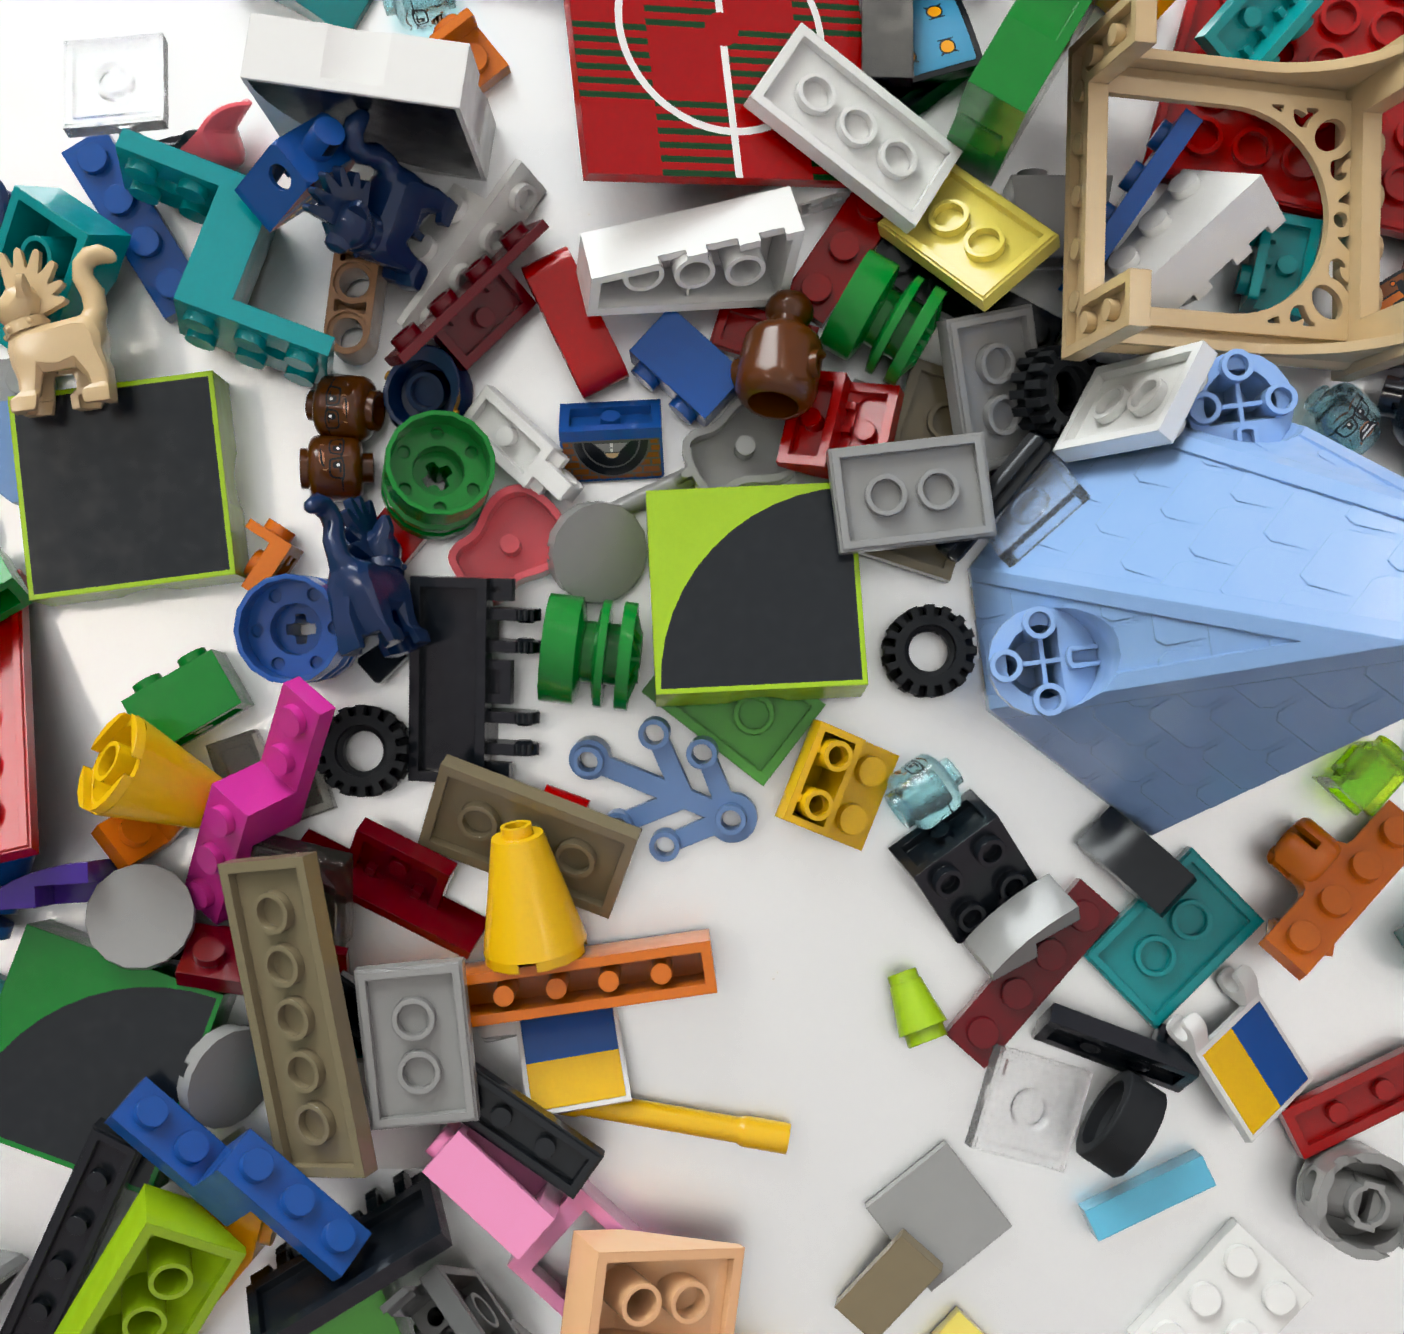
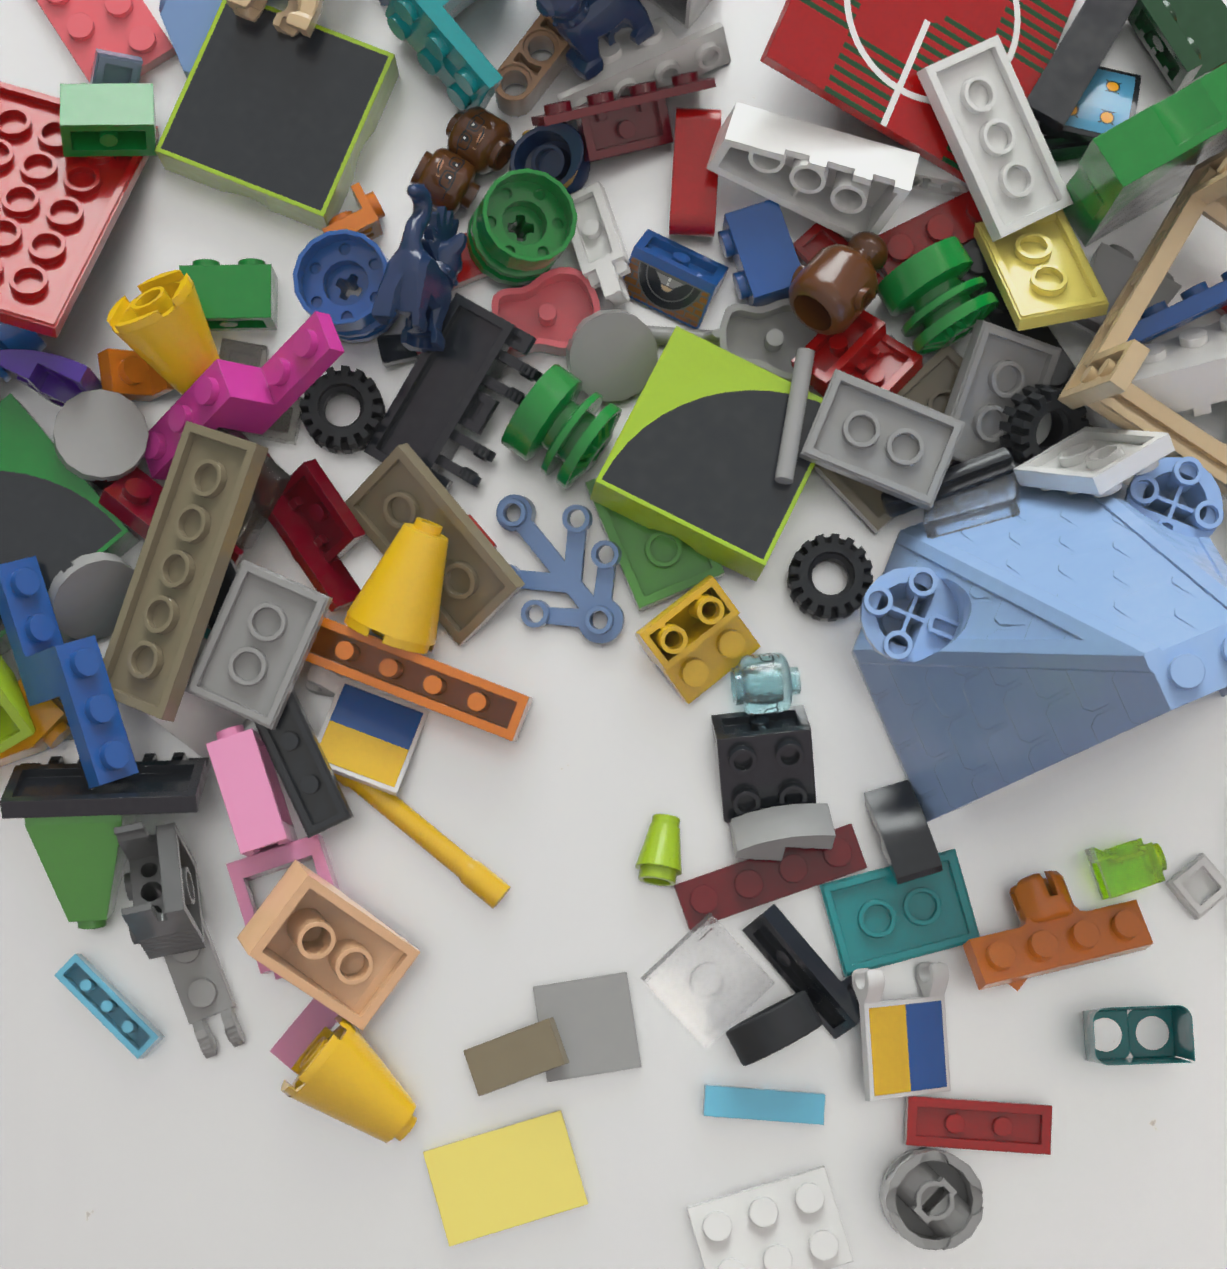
camera: 25 degrees right, 5 degrees down
none -> light grey bar [774,348,815,484]

